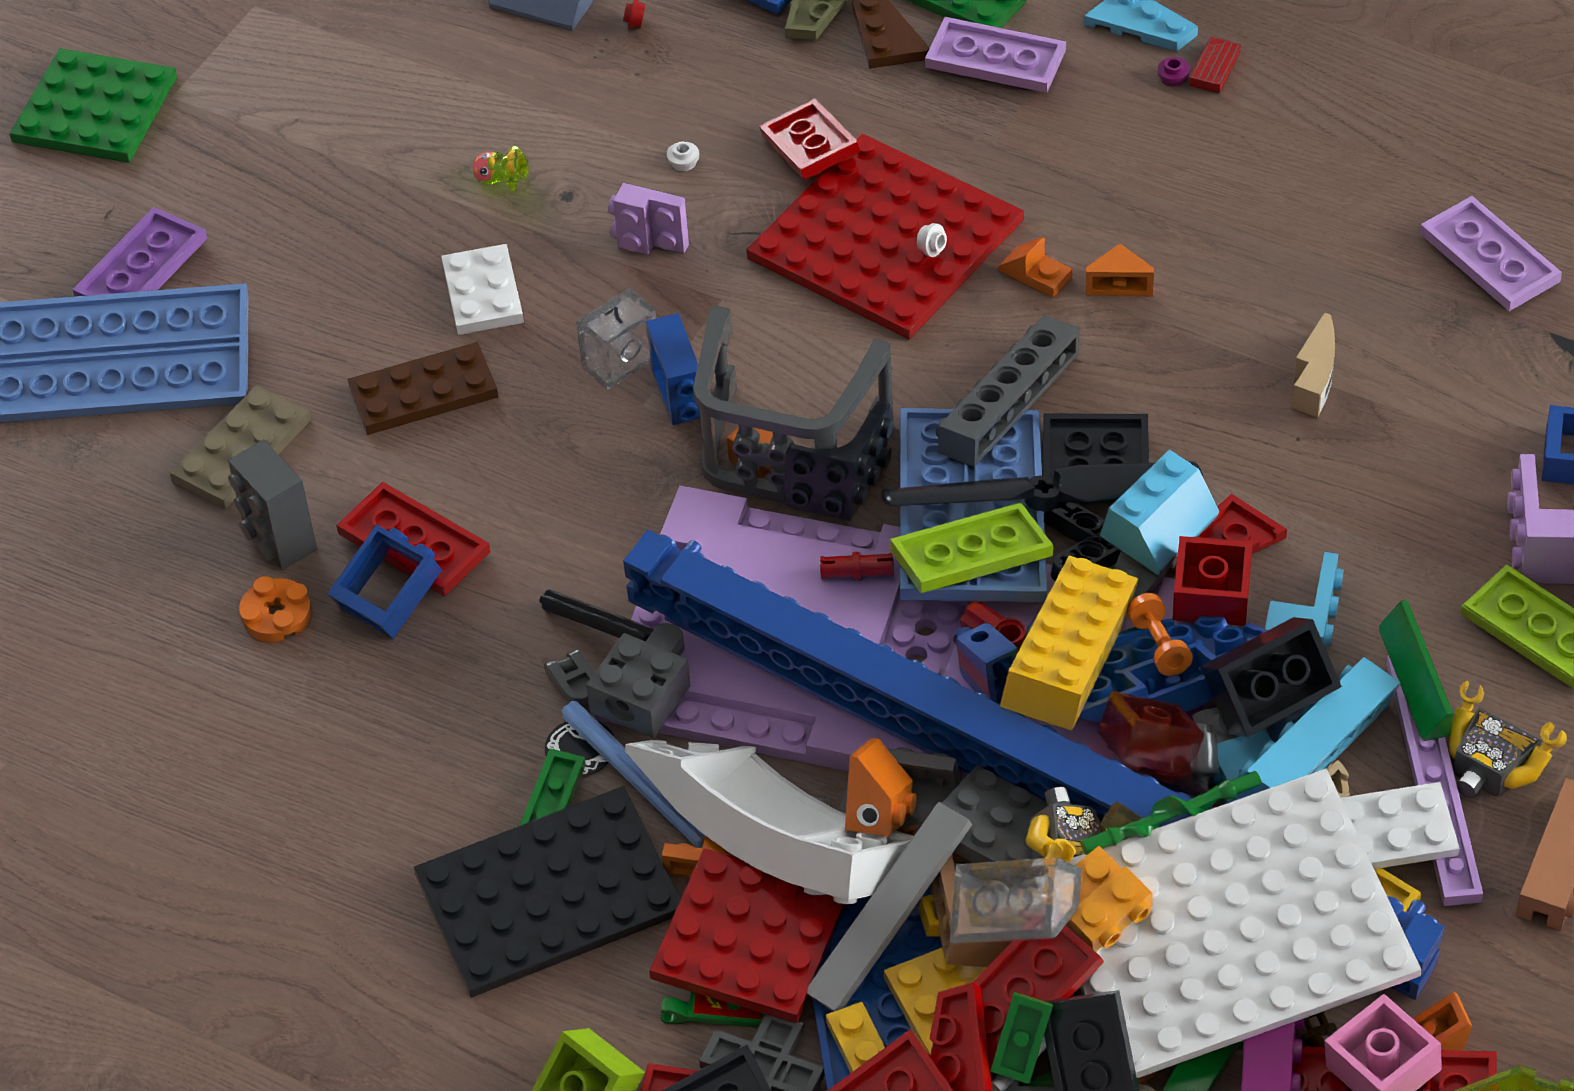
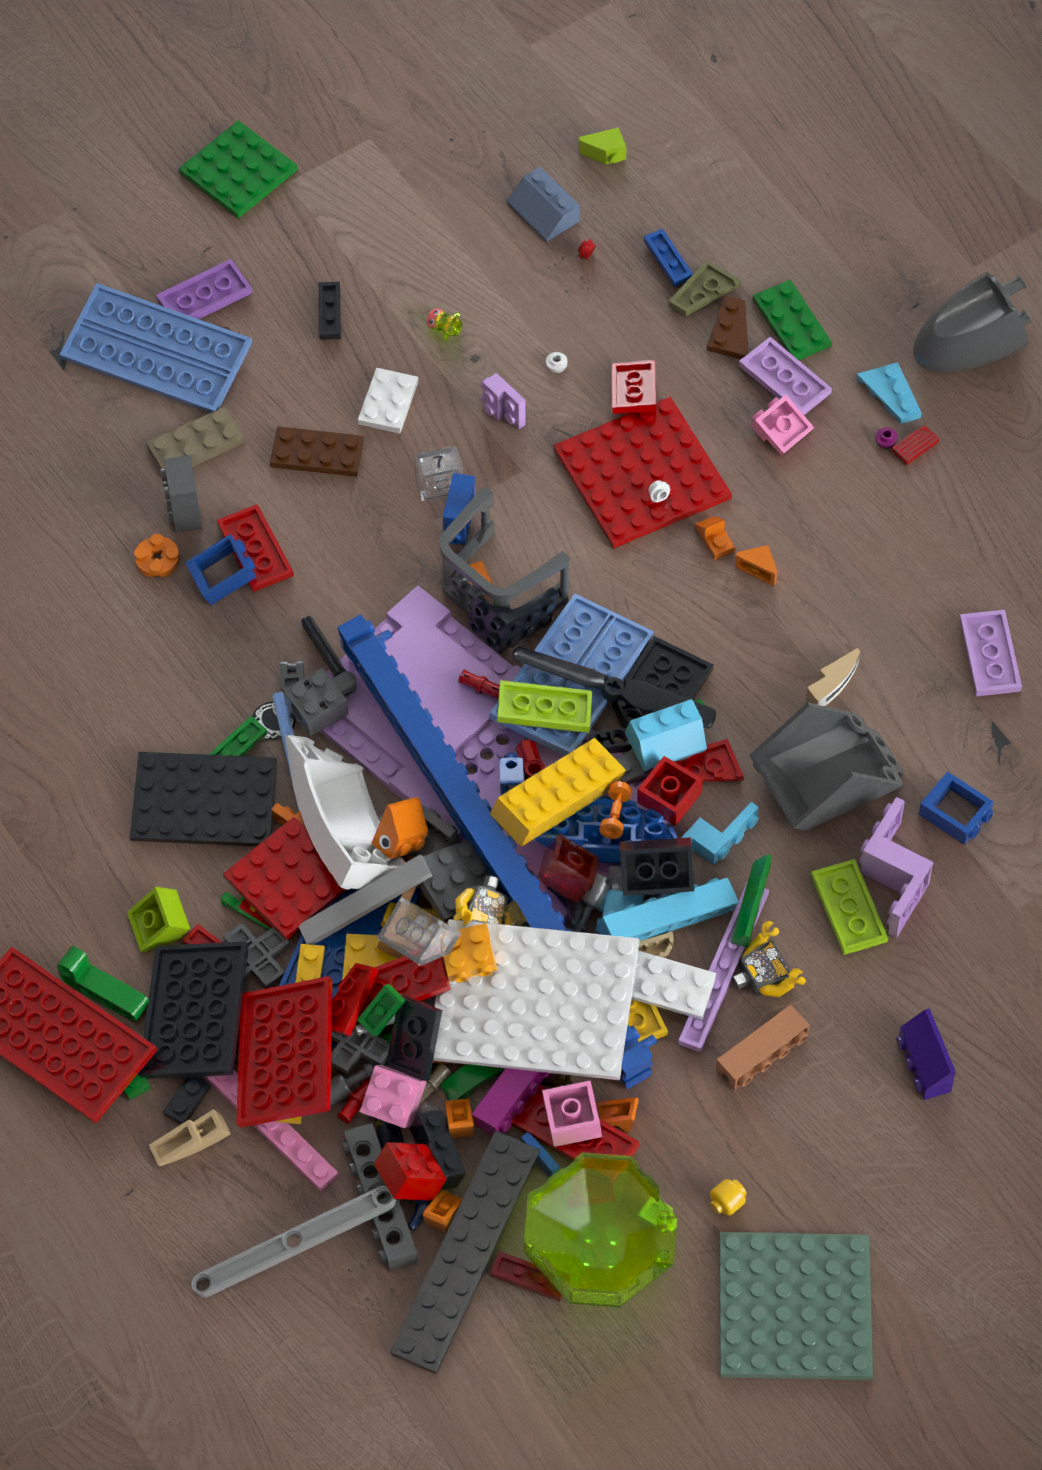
camera: 25 degrees right, 10 degrees up
dark grey brick [936,315,1080,467] -> none
green piece [1080,771,1261,855] -> none
none -> black plate [318,282,341,340]
none -> dark grey windscreen [749,702,903,830]
none -> bright pink plate [750,395,814,456]

